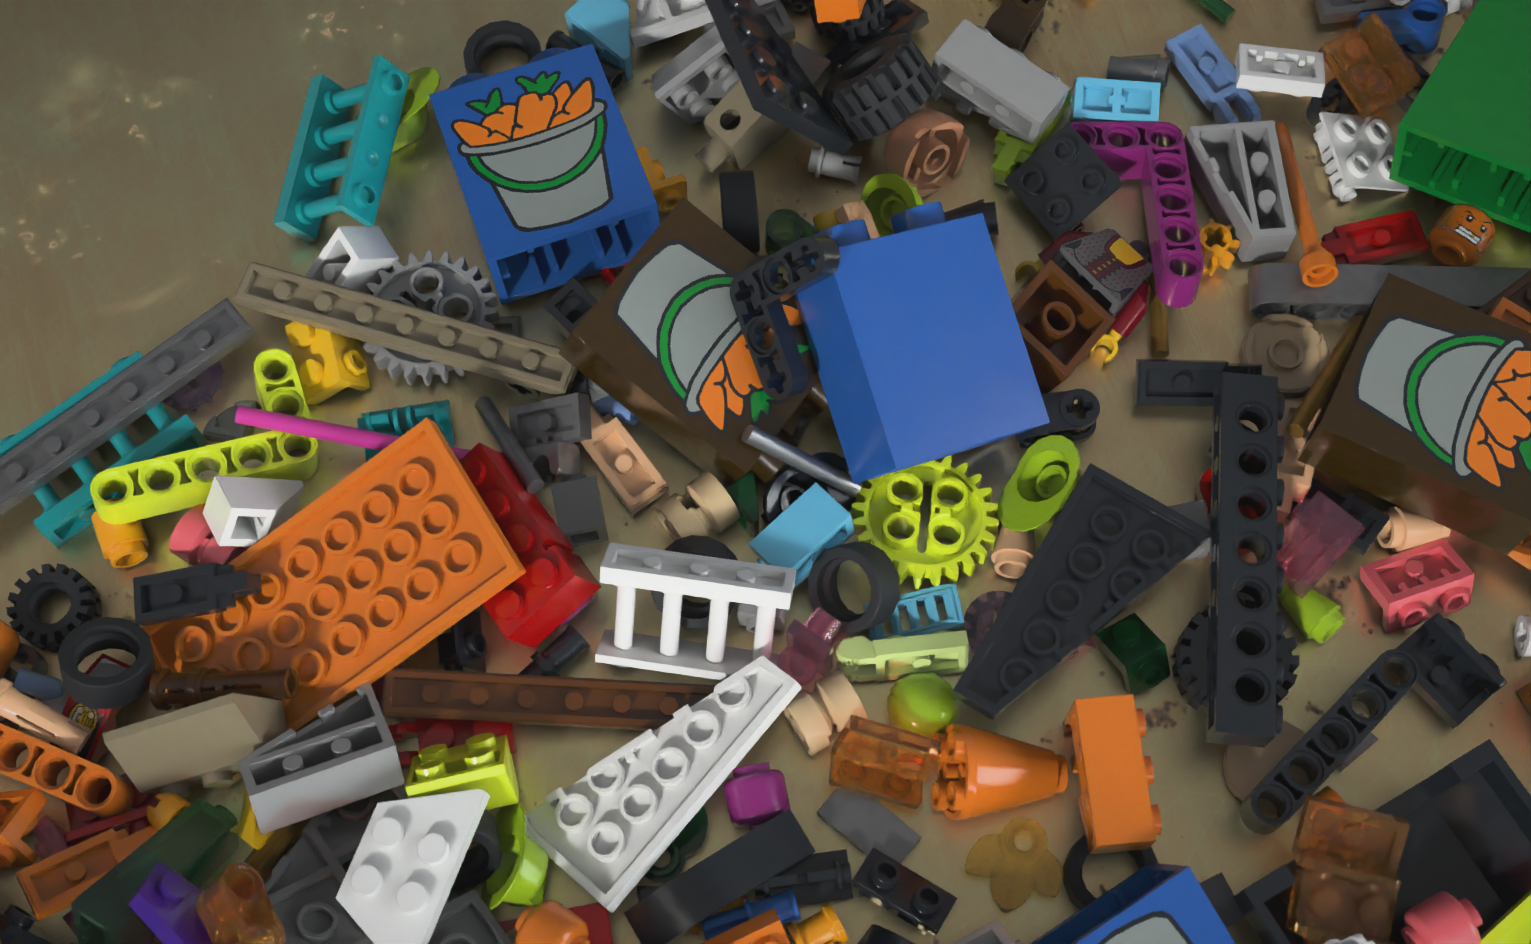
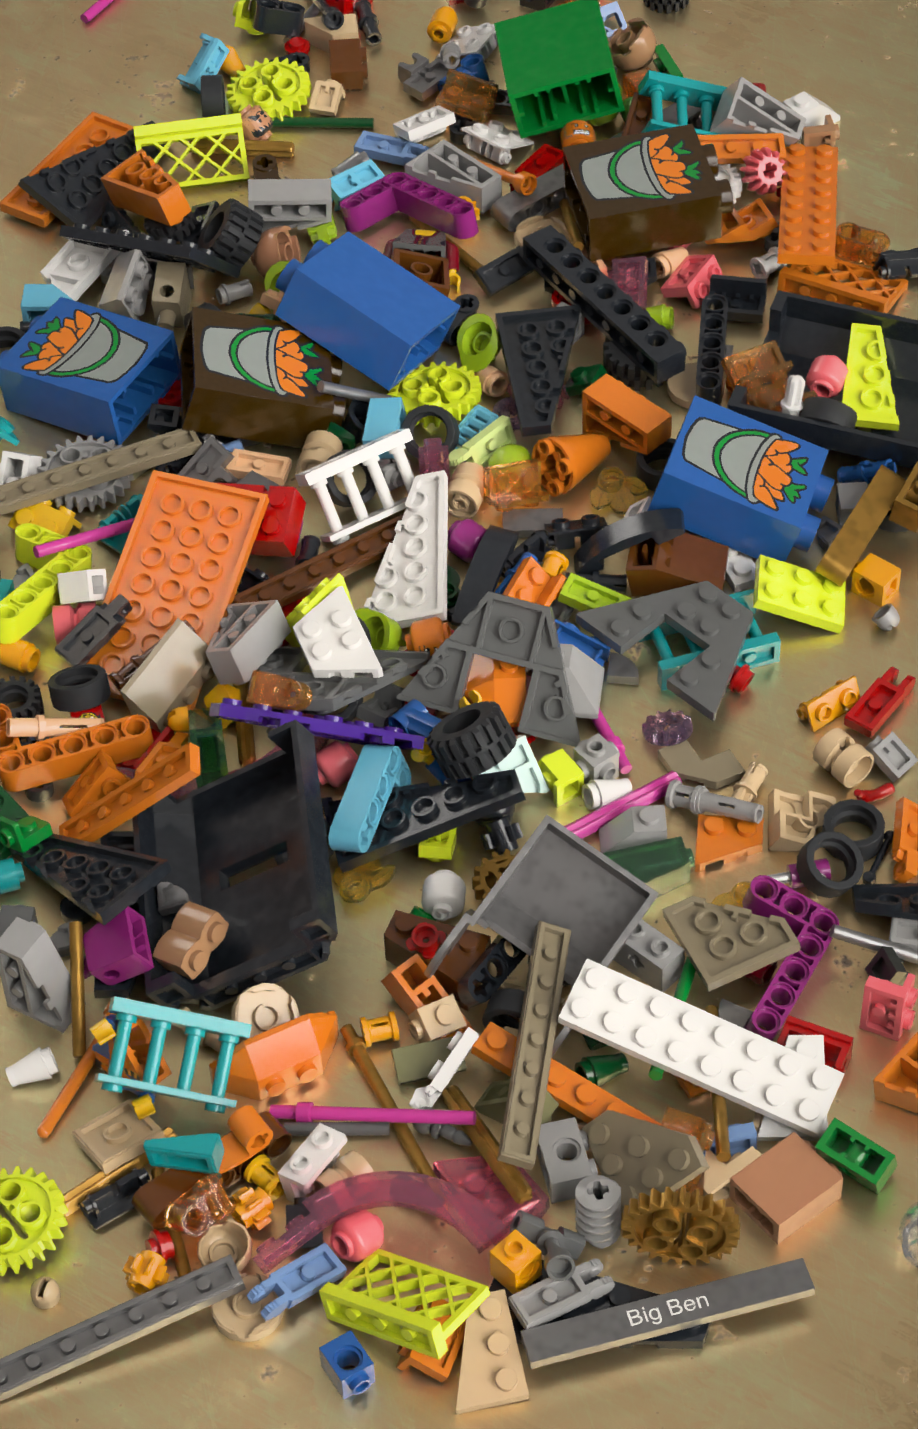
camera: 40 degrees left, 20 degrees down
black beam [730,234,840,401] -> none
black hinge [1004,122,1123,240] -> none

